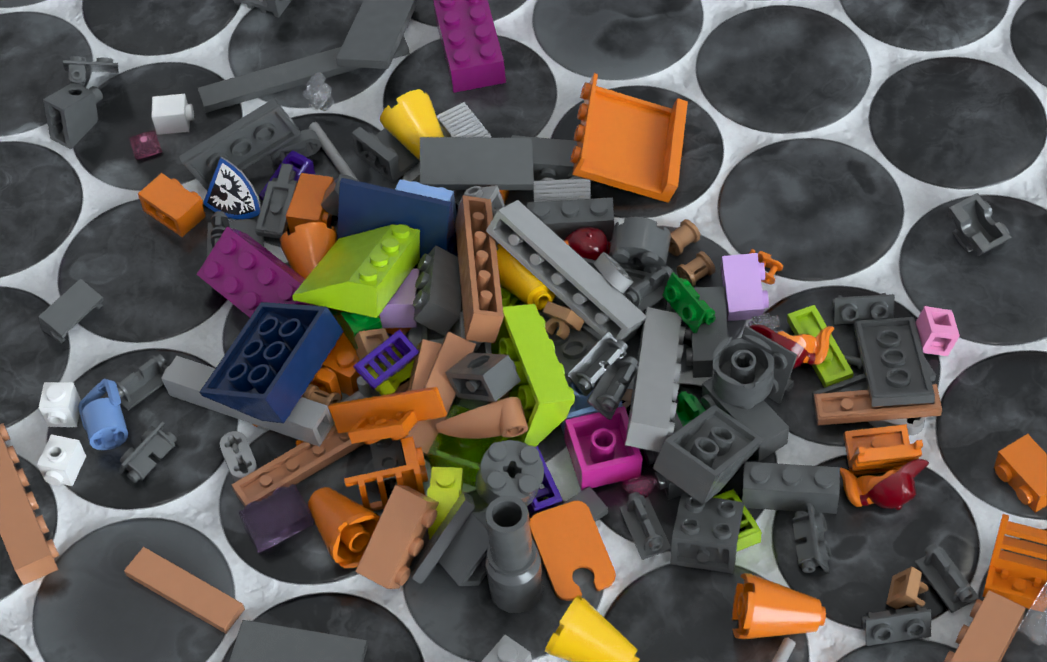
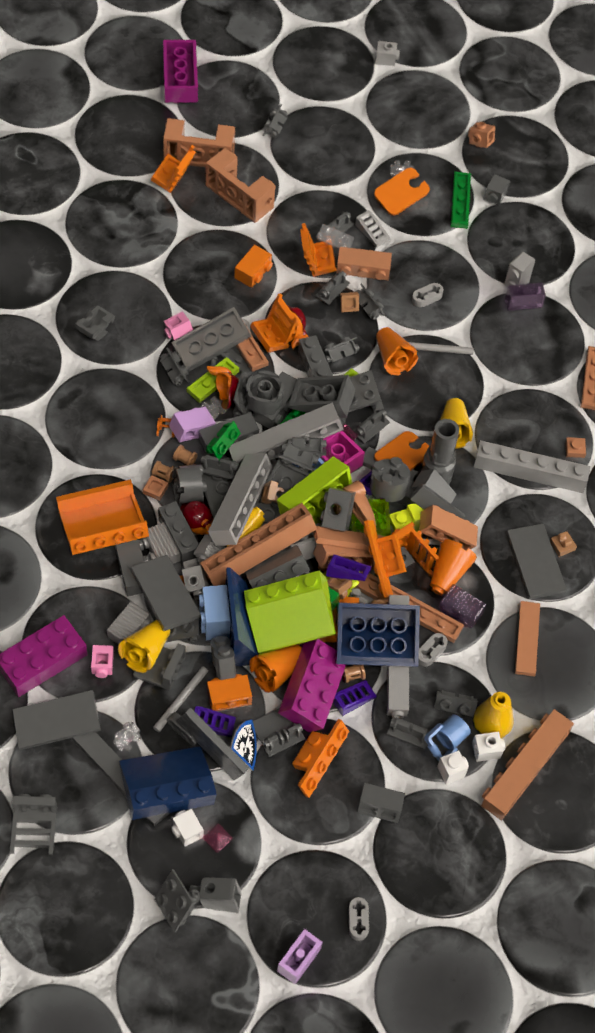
camera: 125 degrees left, 5 degrees up
orange brick [138,173,206,237] -> none
dark grey hinge [255,163,297,239] -> none
light grey beam [593,252,634,293] -> none
none -> bright pink brick [91,645,114,678]
none -> dark blue slope [119,746,217,820]
none -> nougat plate [143,475,169,501]
none -> orange bracket [292,719,349,798]
none -> dark purple slope [333,680,377,716]
none -> yellow cone [473,692,514,739]

